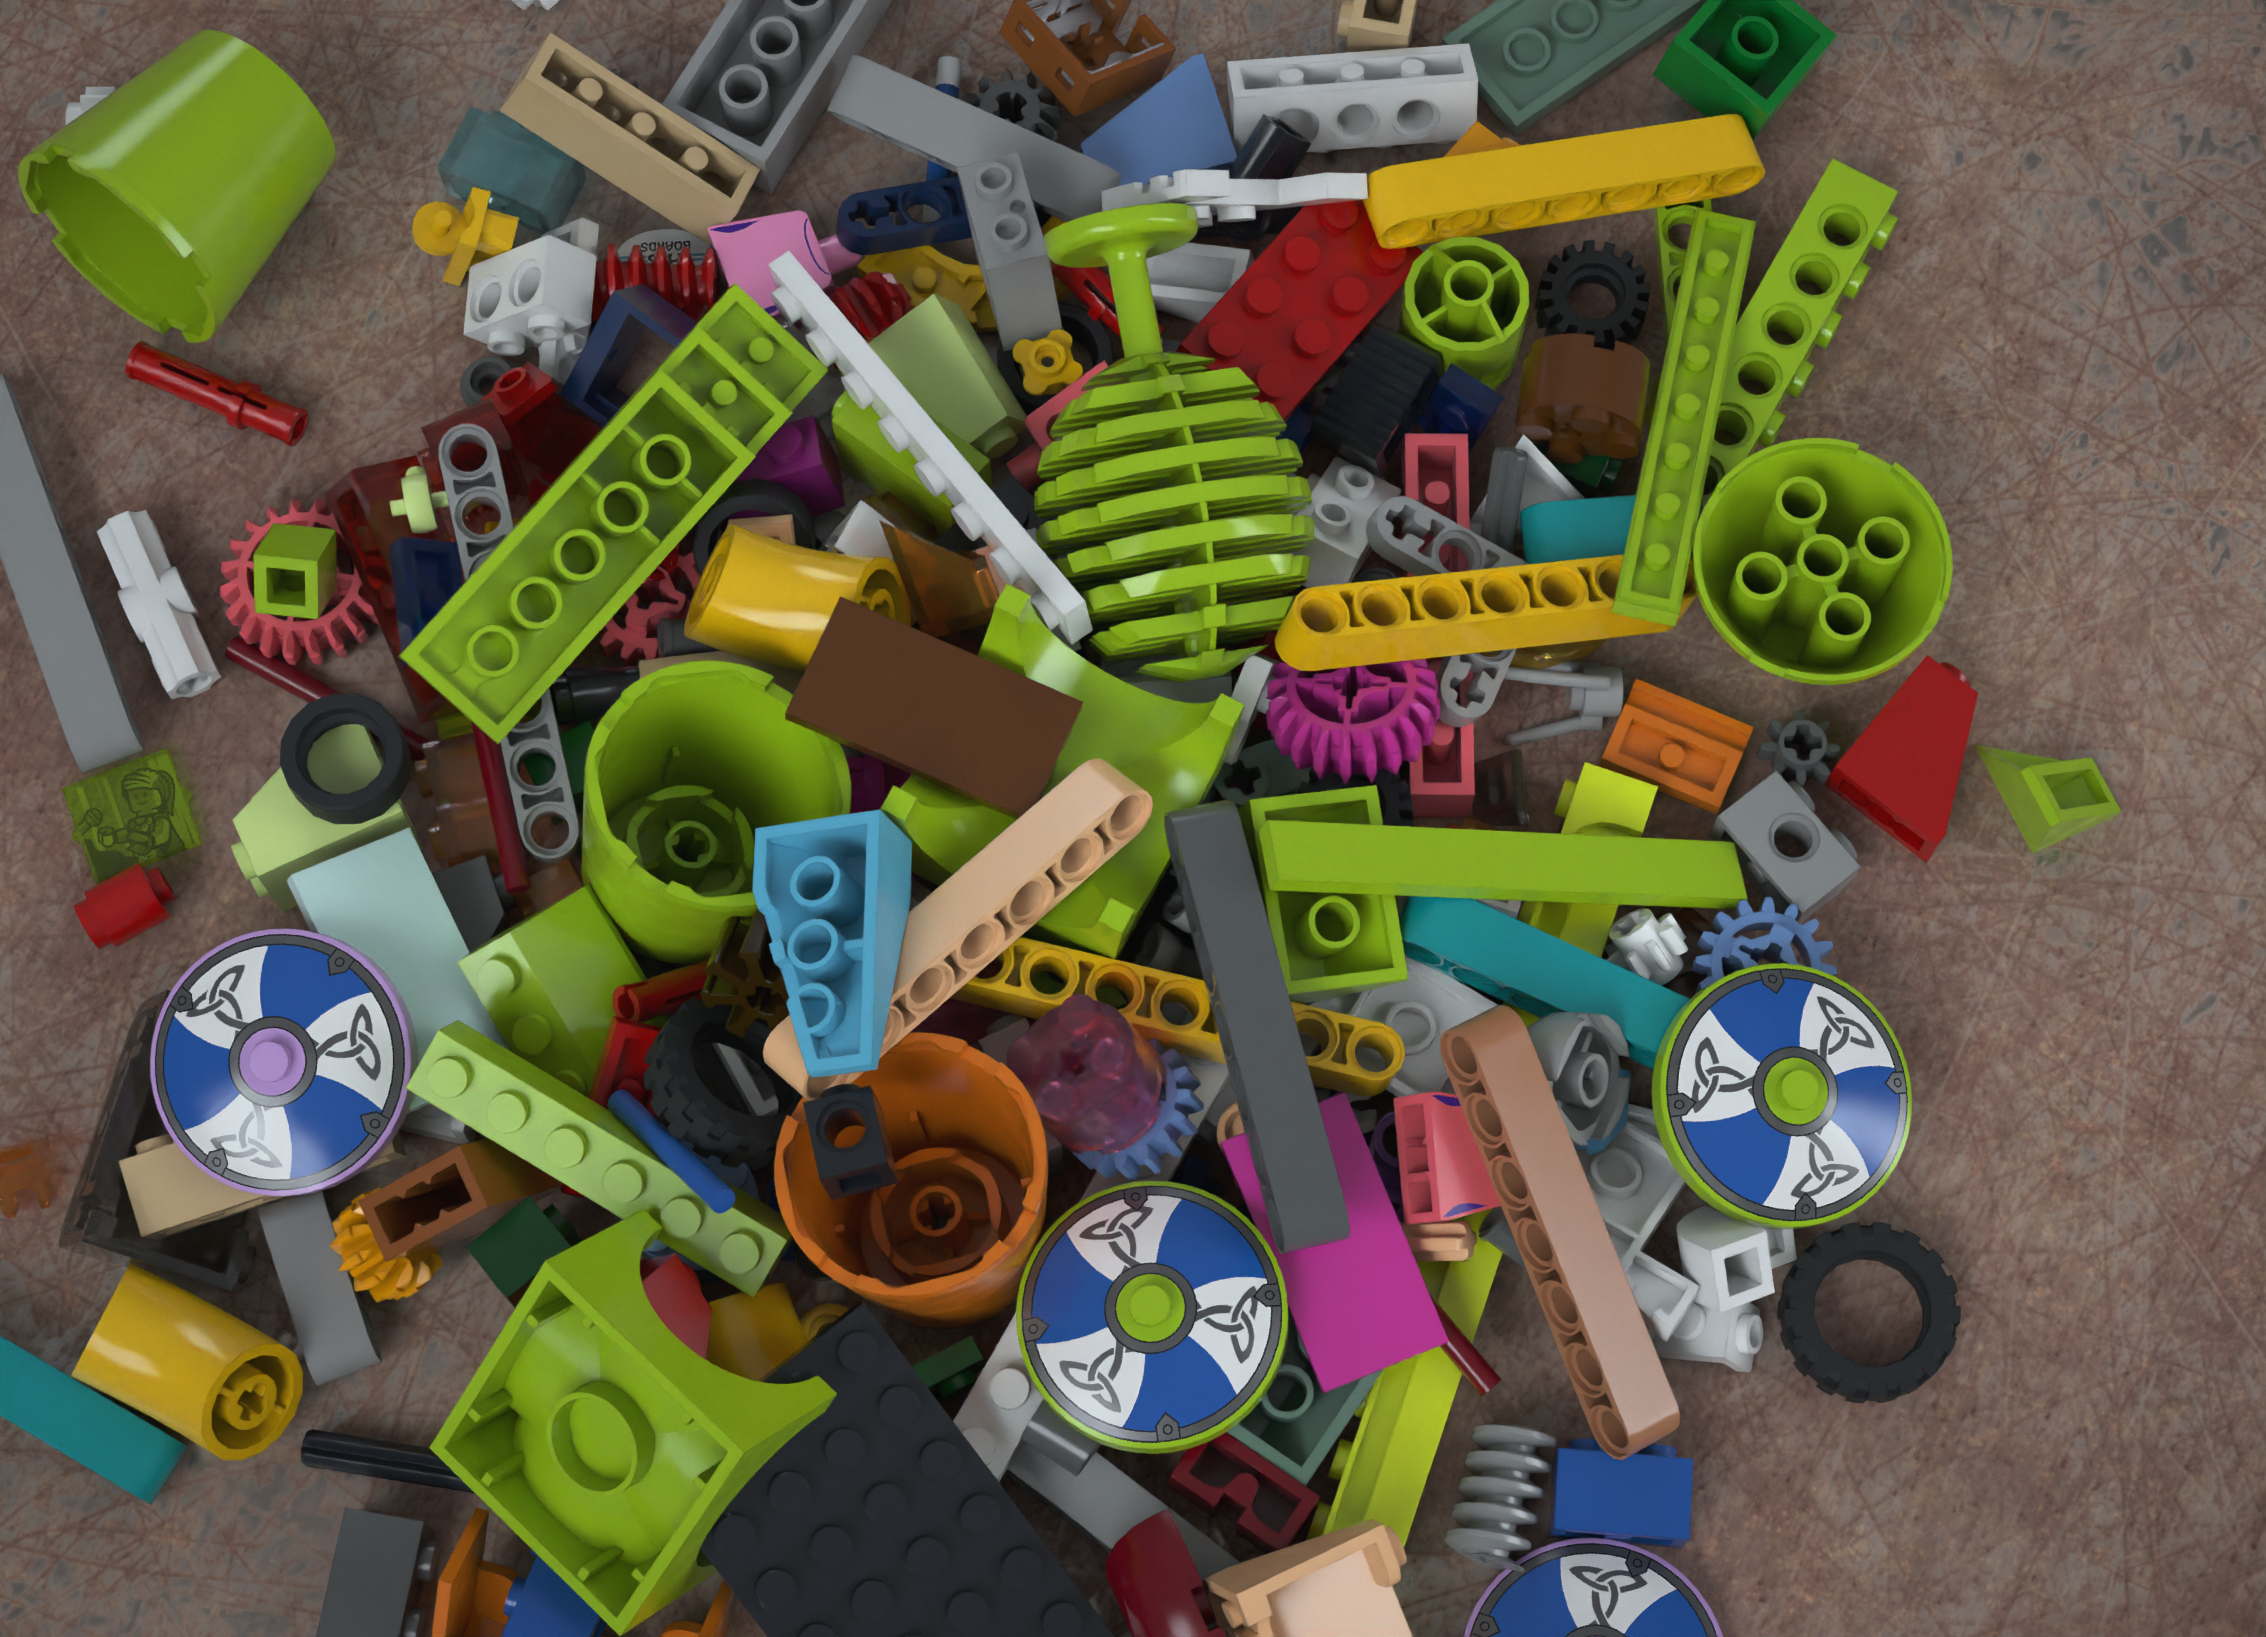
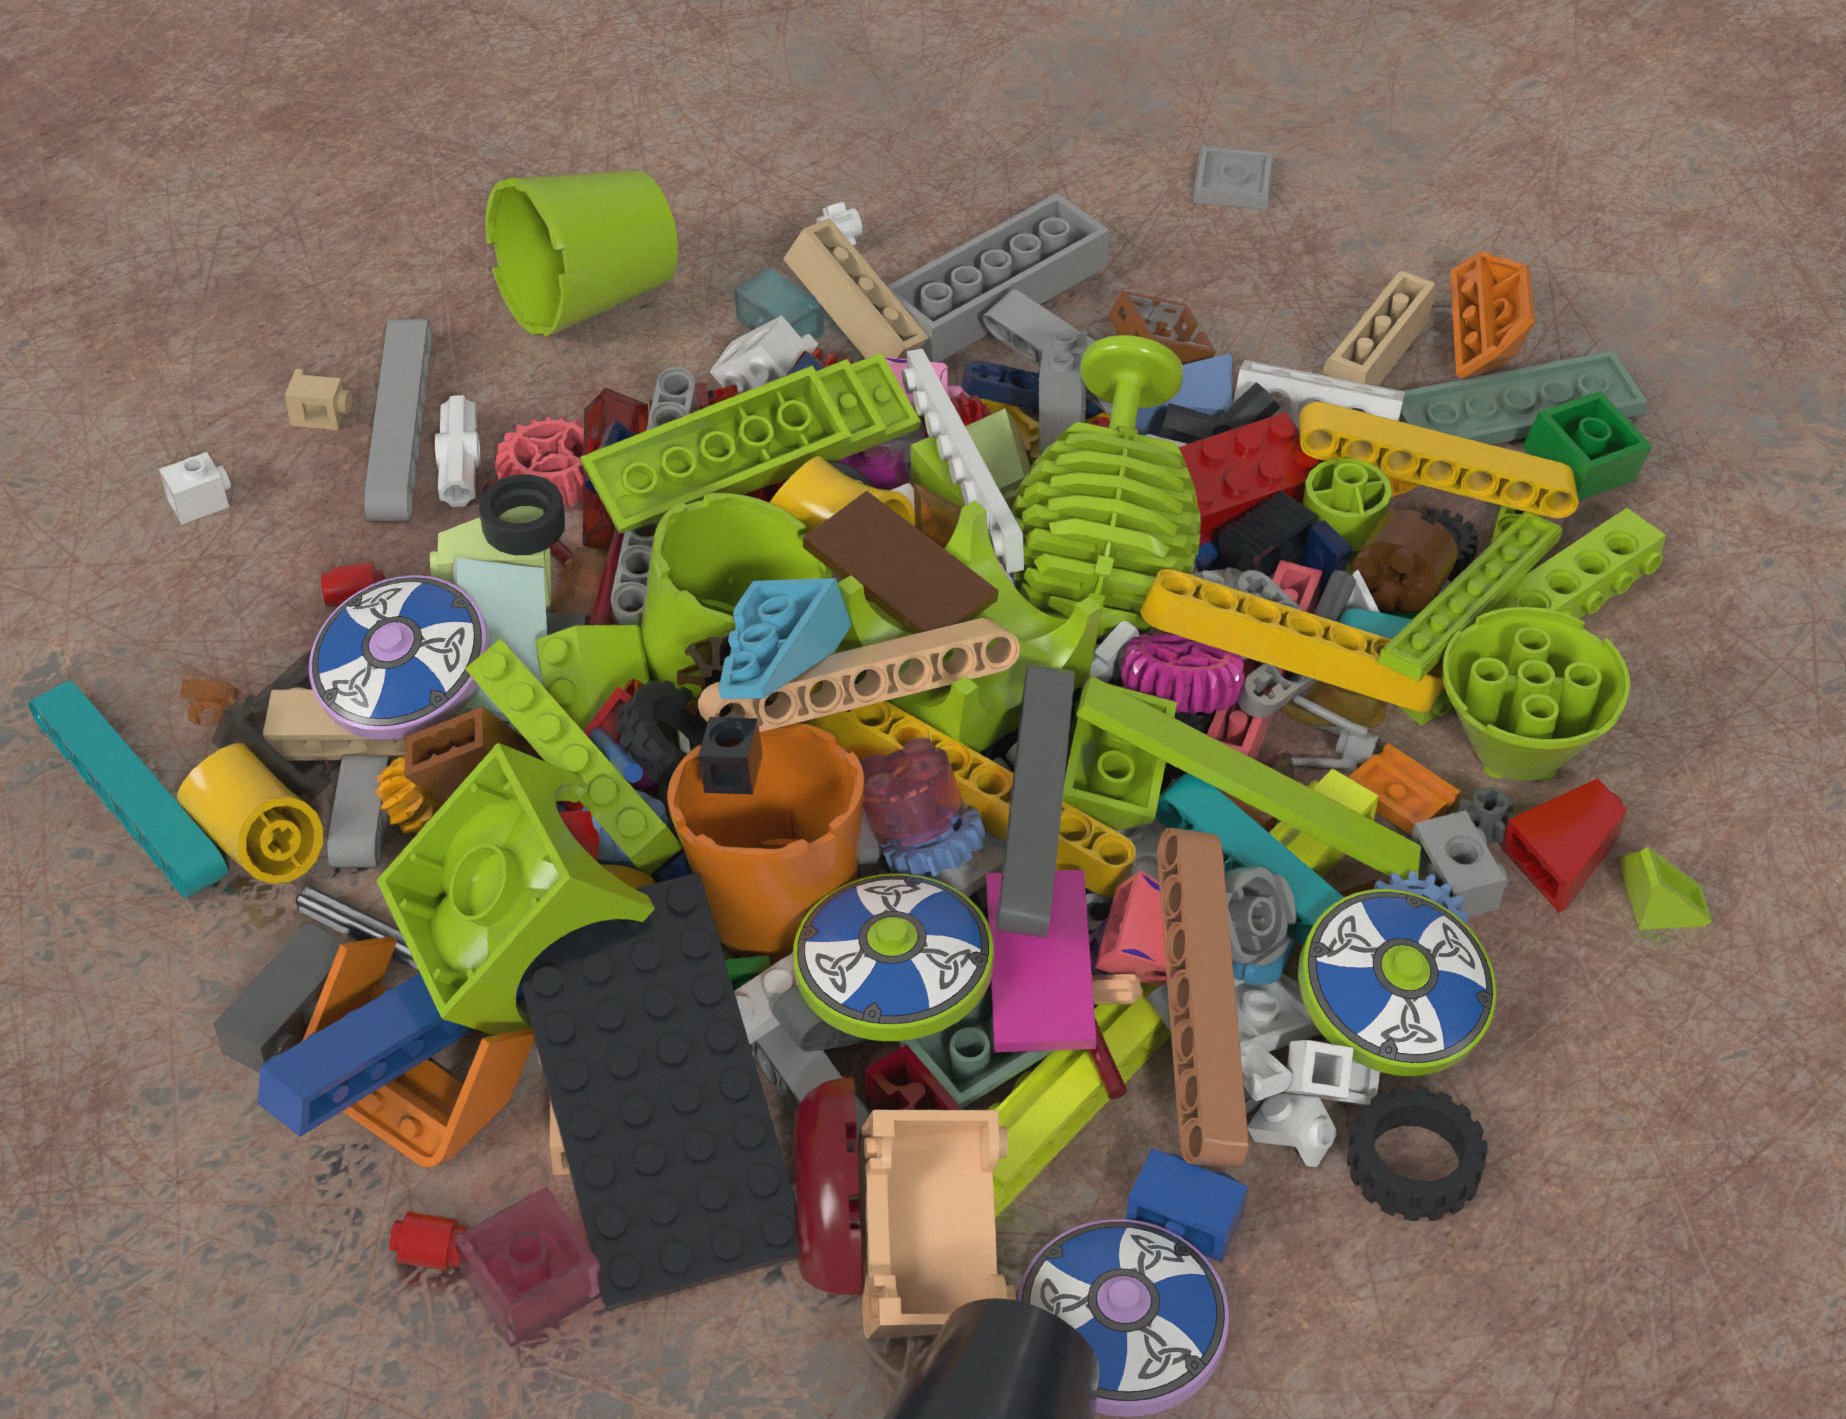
camera: 20 degrees right, 25 degrees down
clear neon green piece [62,748,203,885] -> none
red pin [125,341,309,447] -> none
lime brick [253,523,337,619] -> none
yellowish green piece [390,466,449,533] -> none
yellow hips [412,187,519,286] -> none
white wing [1101,169,1368,228] -> none
light grey piece [1444,1423,1558,1572] -> none
white gear [1605,908,1688,986] -> none

